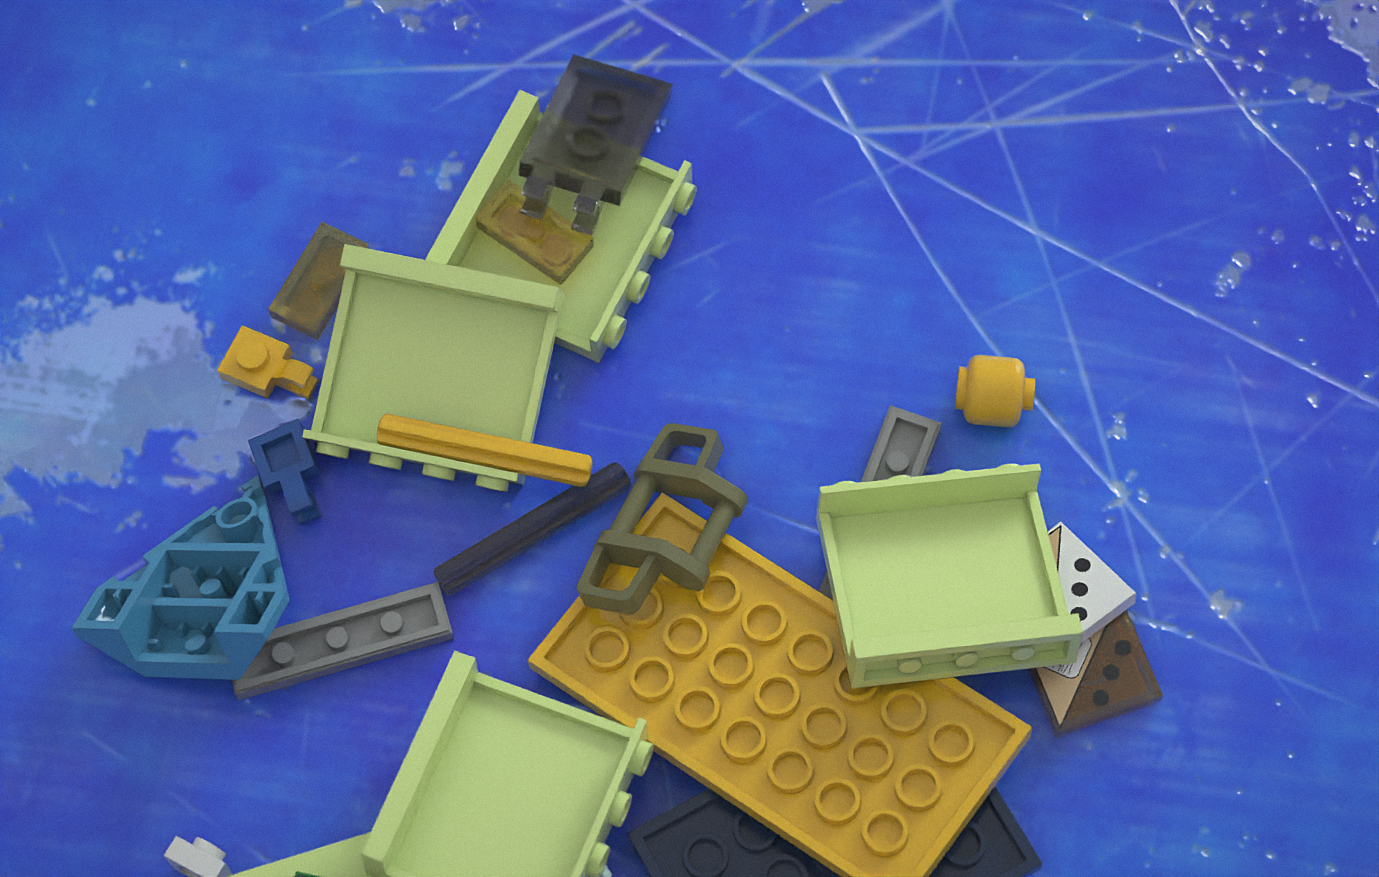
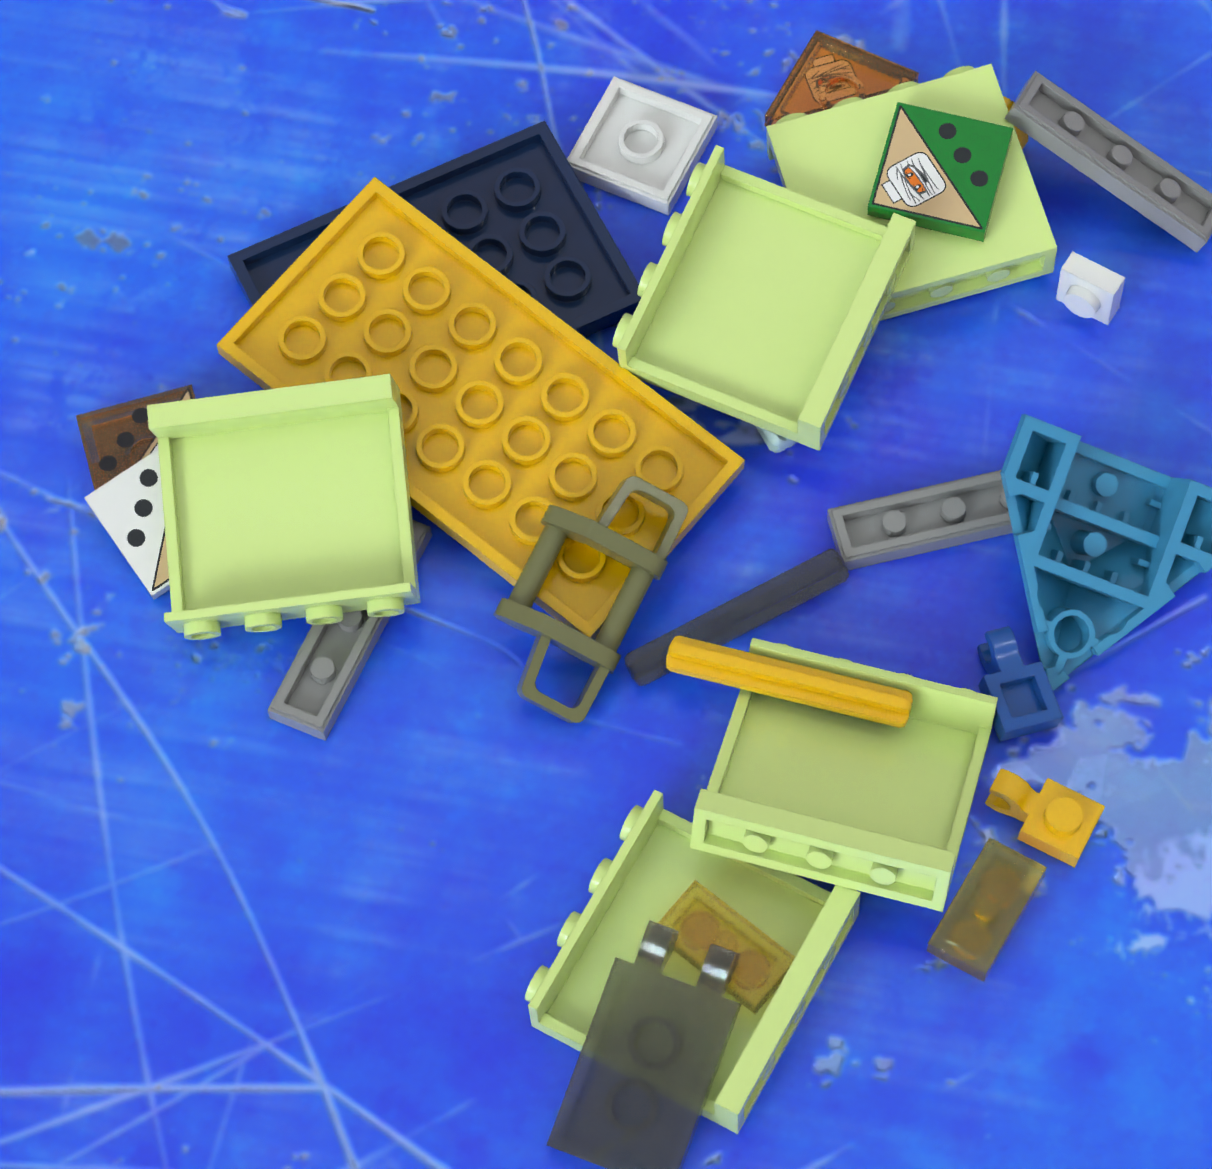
camera: 175 degrees left, 5 degrees down
yellow head [955,355,1035,428] -> none

